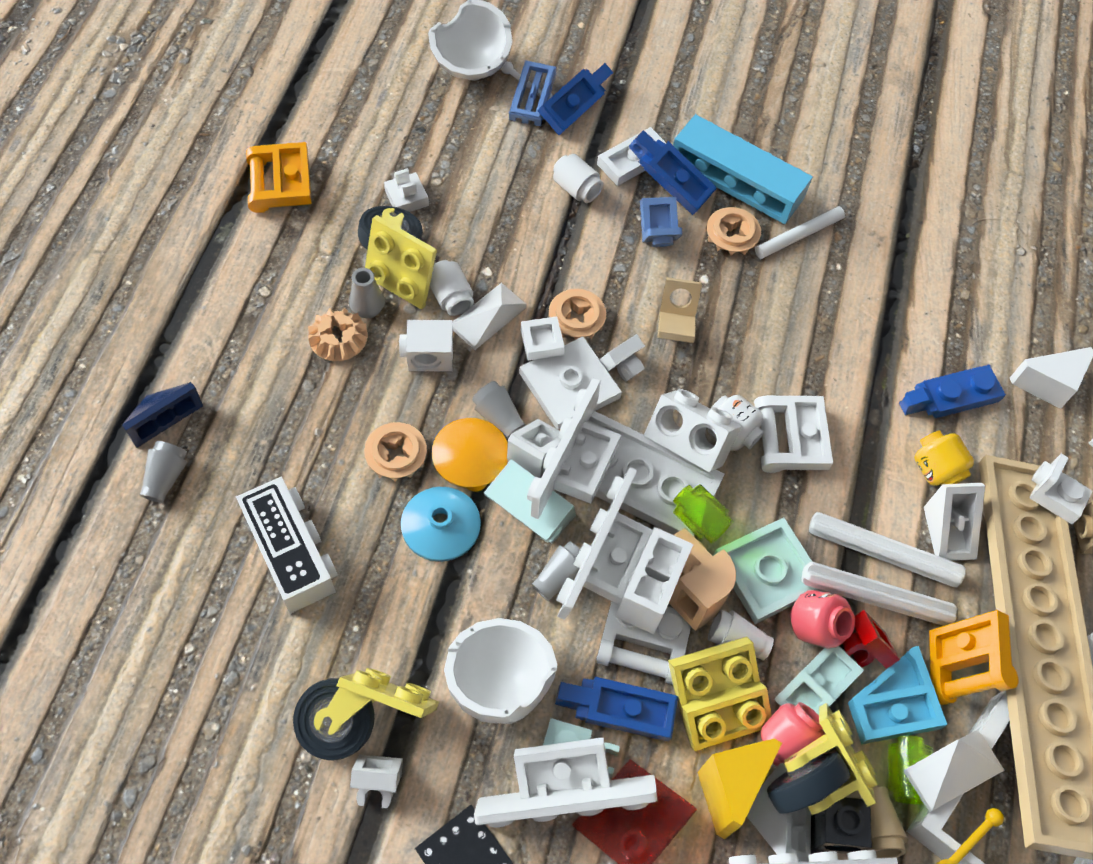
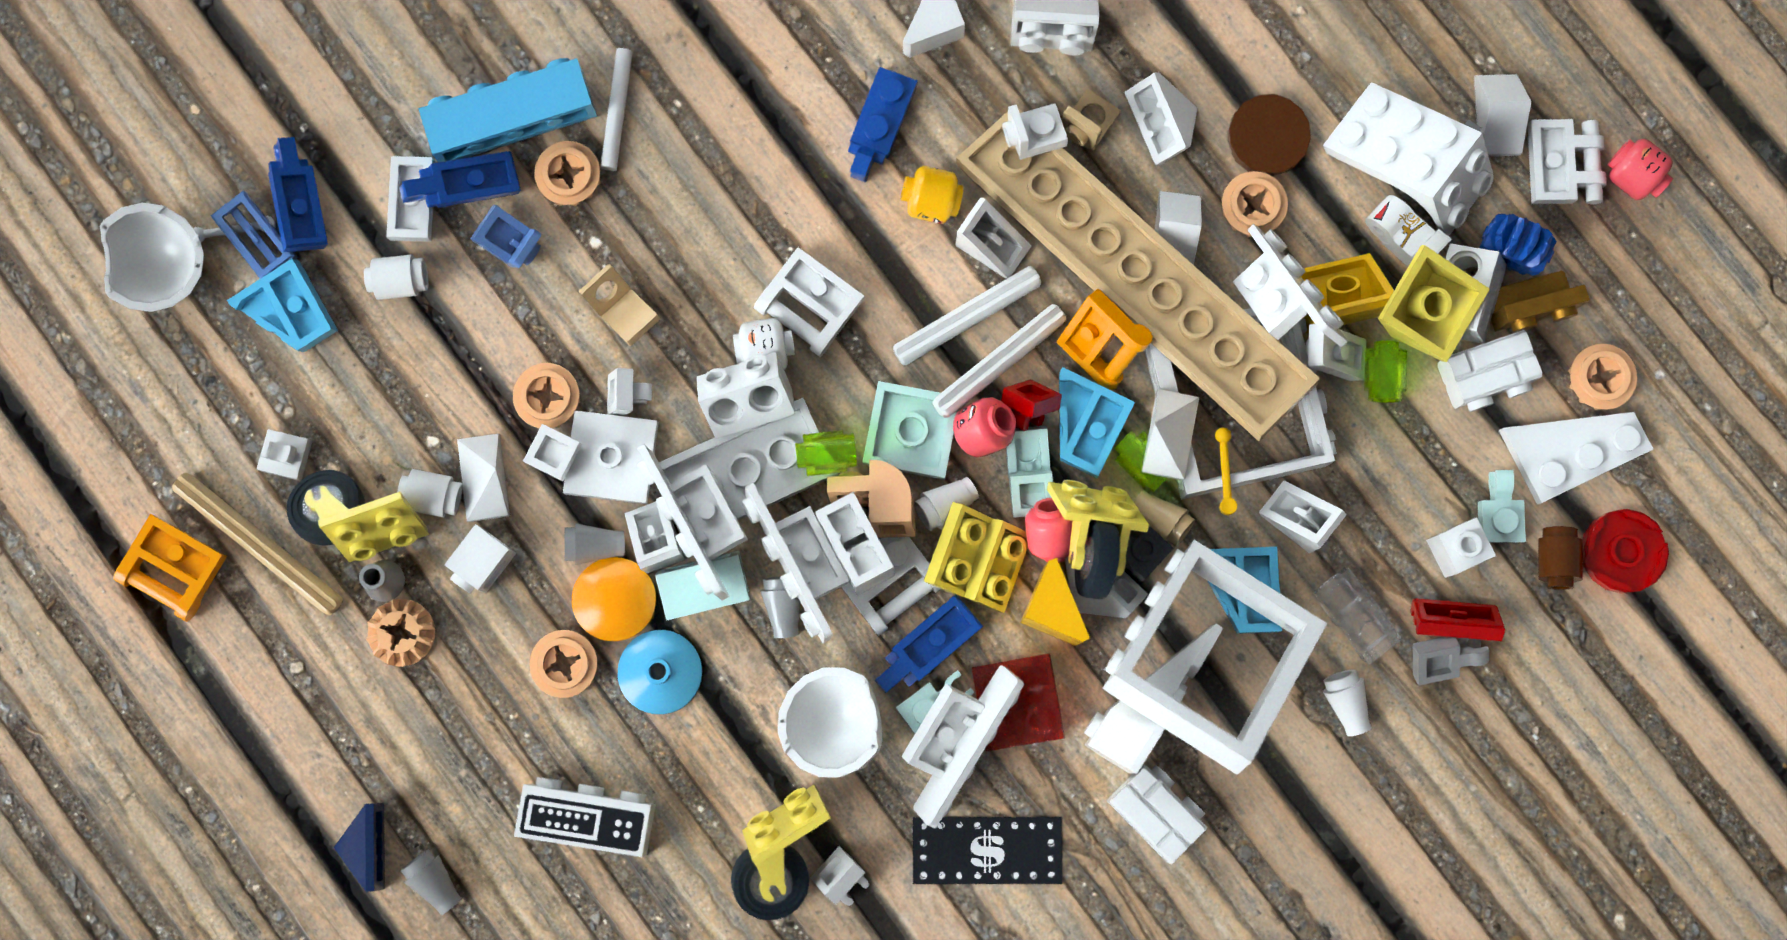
camera: 45 degrees left, 20 degrees up
none -> tan axle [172,473,343,615]
none -> medium azure wing [227,258,338,352]

